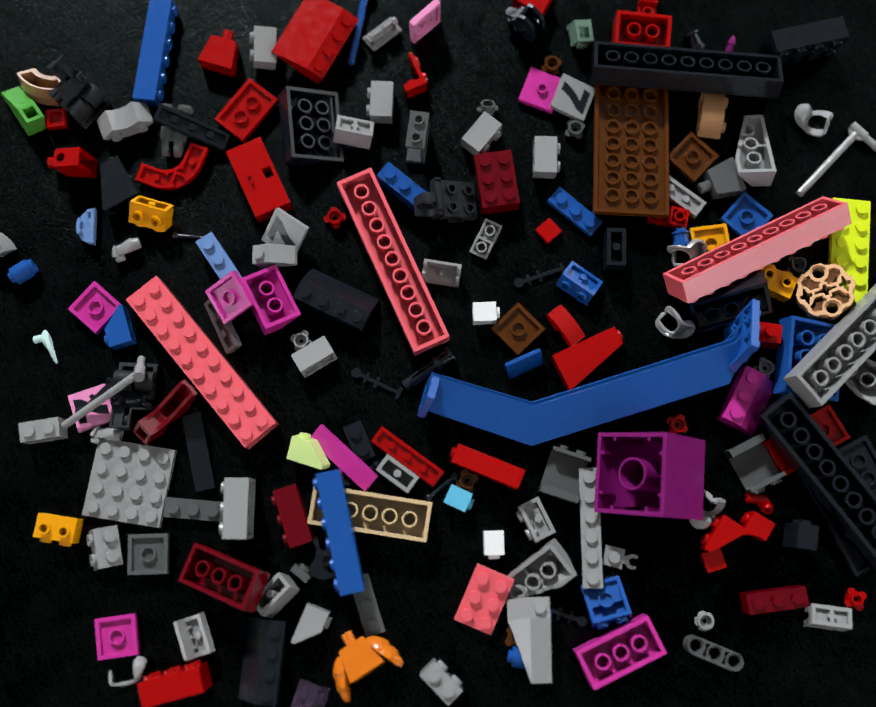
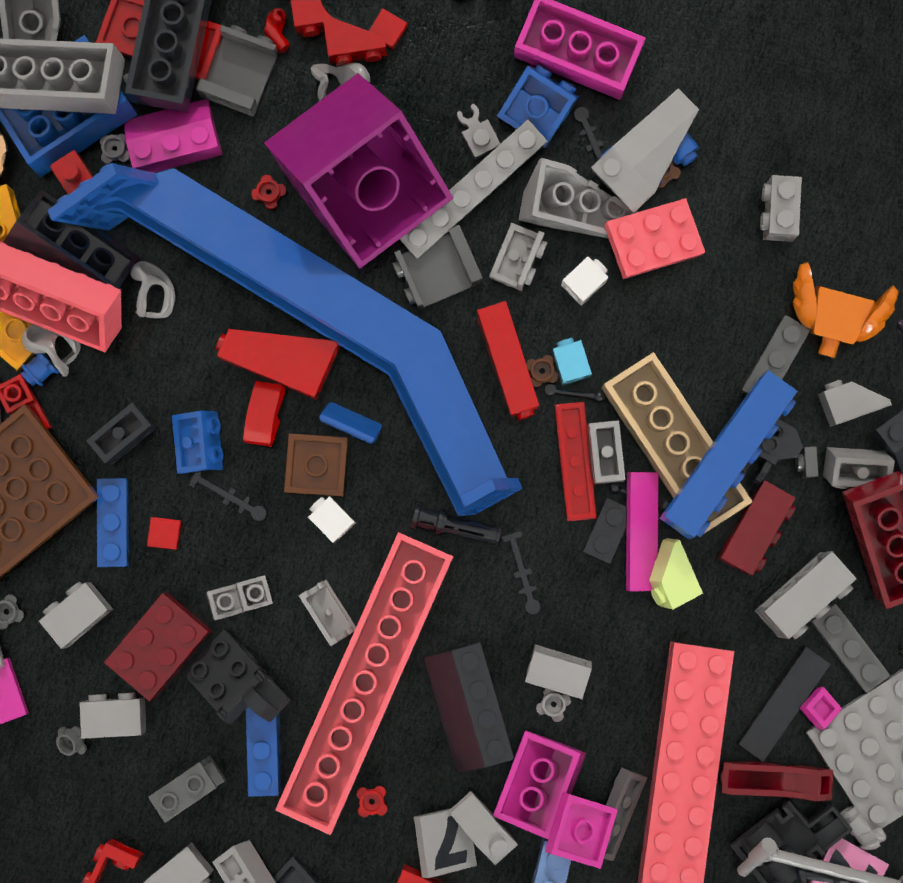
camera: 125 degrees left, 5 degrees up
none -> dark pink plate [800,687,842,730]

